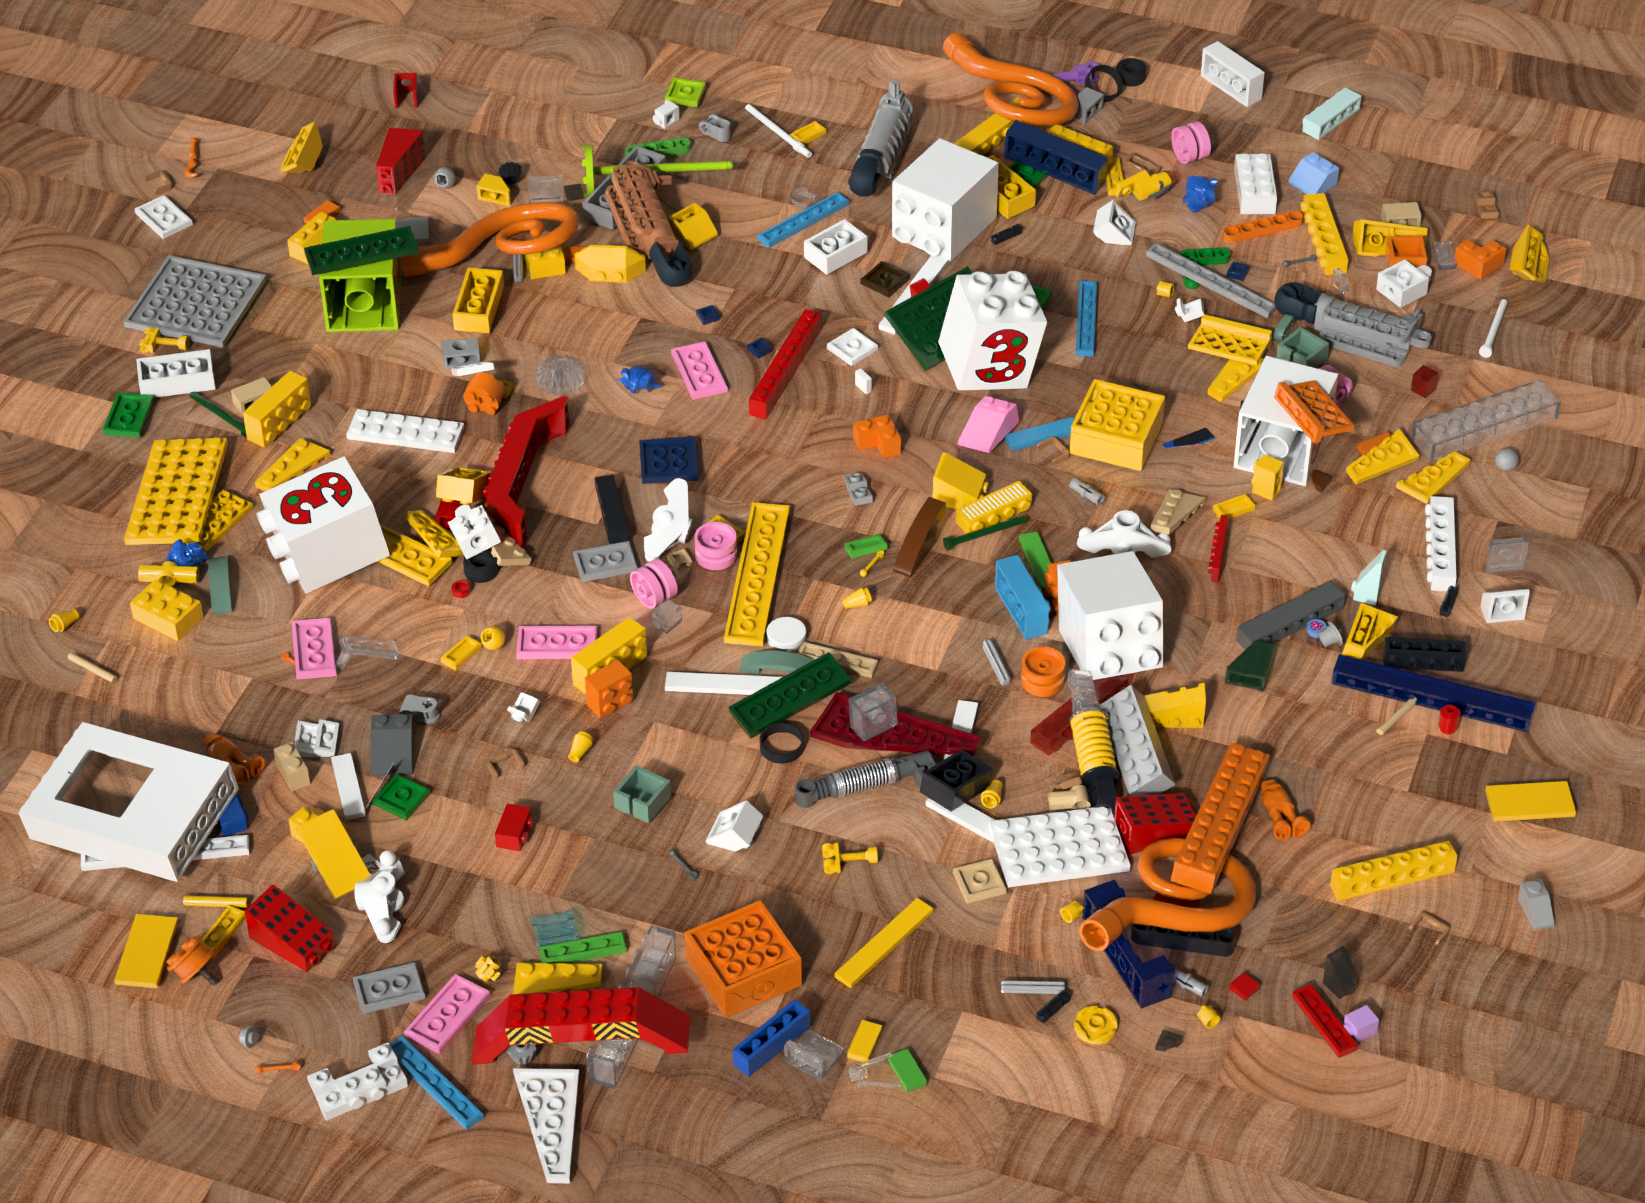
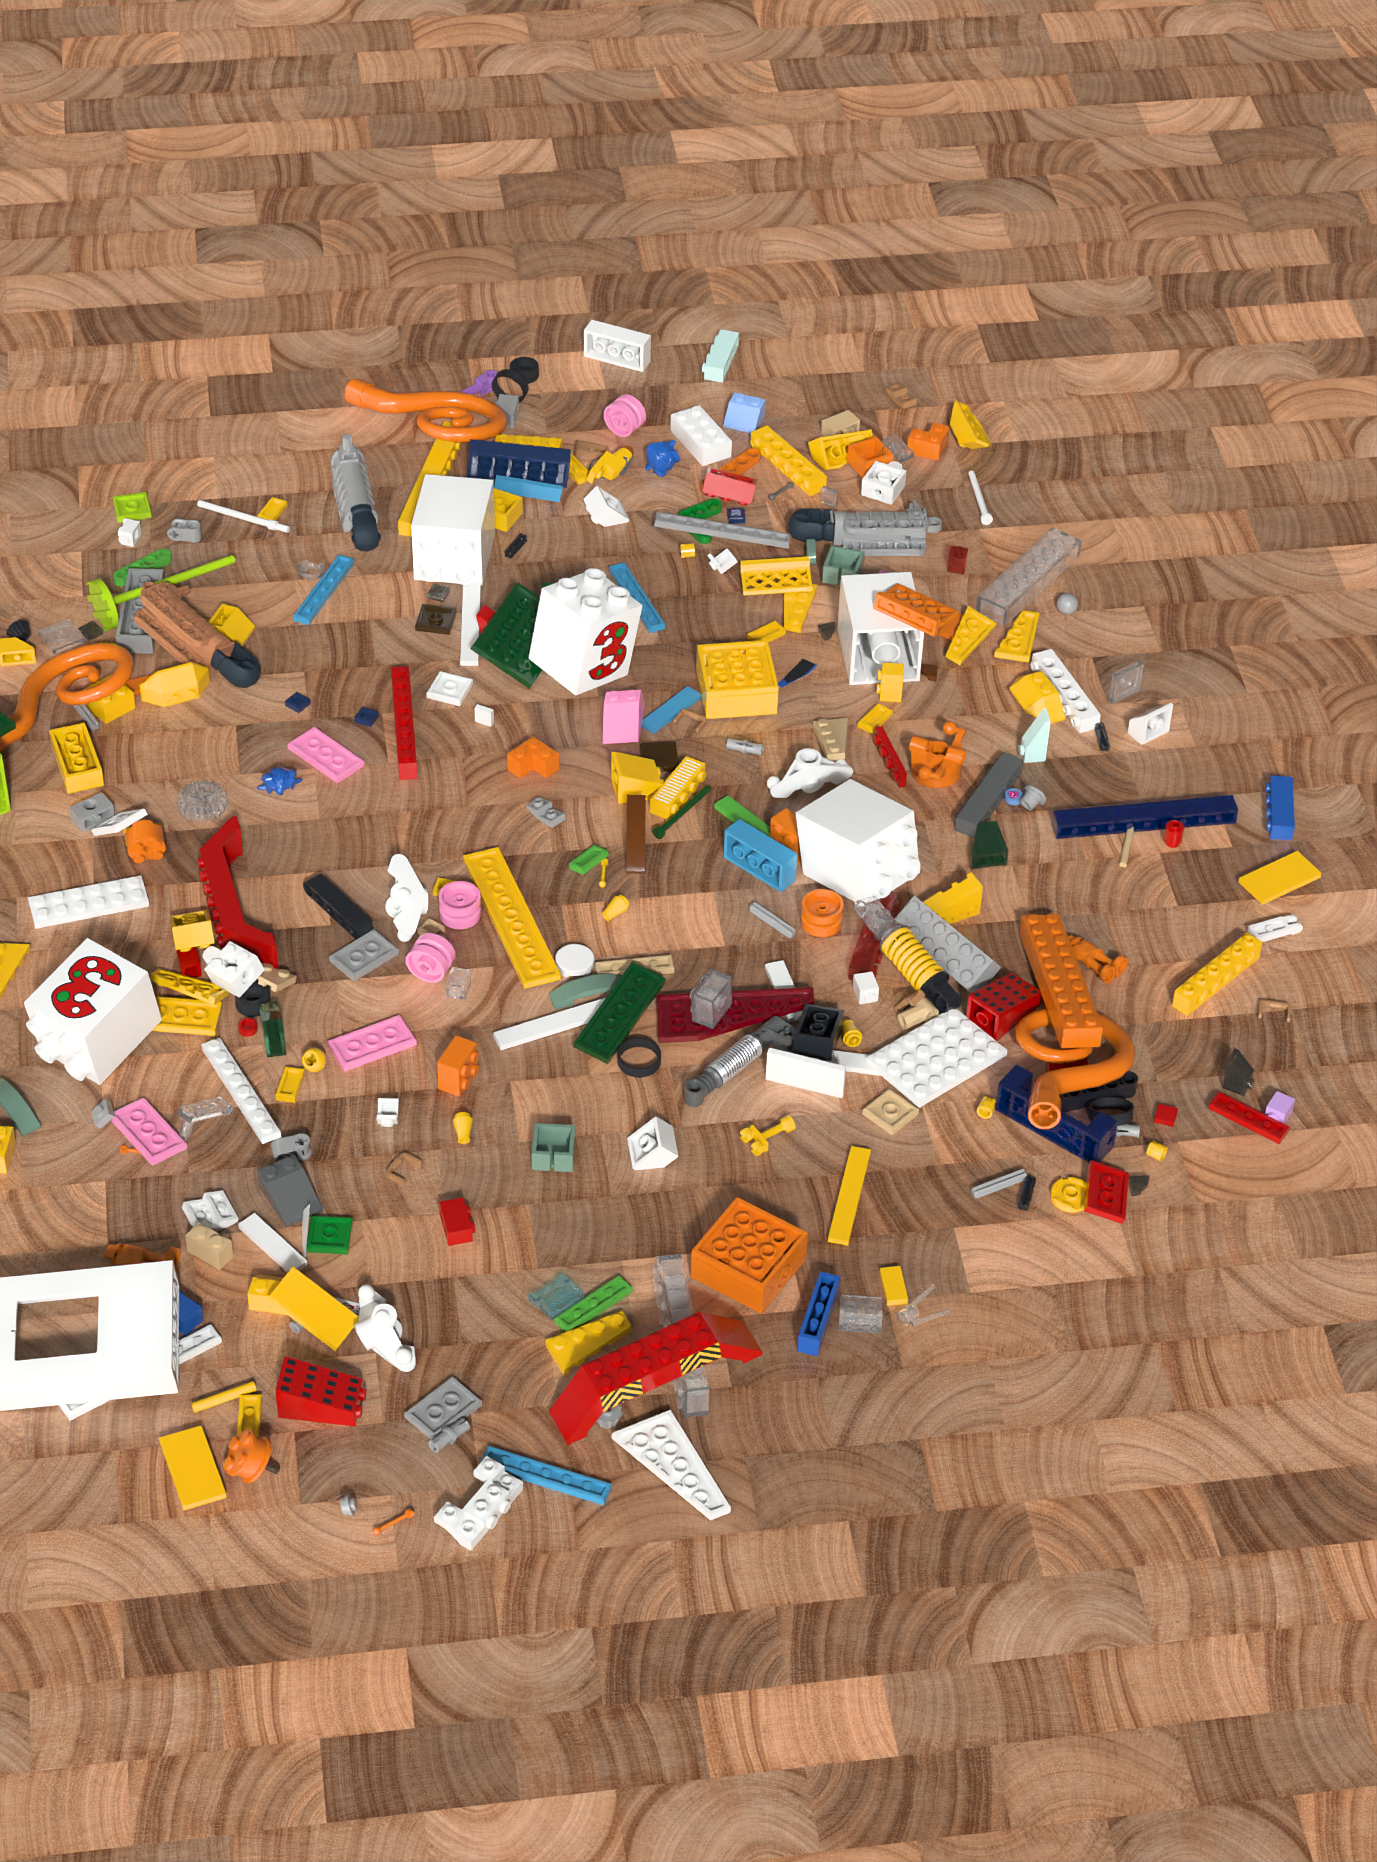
camera: 30 degrees left, 0 degrees up
bright pink tile [404,974,491,1054] -> none
yellow gear [475,955,502,982] -> none
yellow brick [571,617,647,694] -> none
dark blue plate [639,437,699,484] -> none
dark grey hinge [669,849,698,880] -> none
white brick [804,219,867,275] -> none
bright green tile [888,1049,927,1092] -> none
yellow wedge [1340,603,1398,665] -> none
black brick [1383,637,1466,672] -> none
light grey slope [1518,879,1554,931] -> none
none -> light grey plate [91,1099,115,1128]
none -> white plate [201,1038,281,1144]
none -> clear green slope [257,1001,287,1058]
none -> clear smoke tile [427,583,450,602]
none -> light grey pin [428,1418,470,1453]
none -> dark azure tile [494,475,563,502]
none -> dark brown tile [640,742,679,772]
none -> slope [702,467,757,506]
none -> yellow tile [747,621,786,643]
none -> white tile [766,1048,846,1098]
none -> white brick [853,972,879,1004]
none -> orange piece [909,721,966,788]
none -> yellow wedge [1009,671,1065,724]
none -> red plate [1084,1160,1129,1224]
none -> black tyre [1089,1096,1134,1126]
none -> white hinge [1248,915,1303,942]
none -> blue brick [1265,775,1295,841]

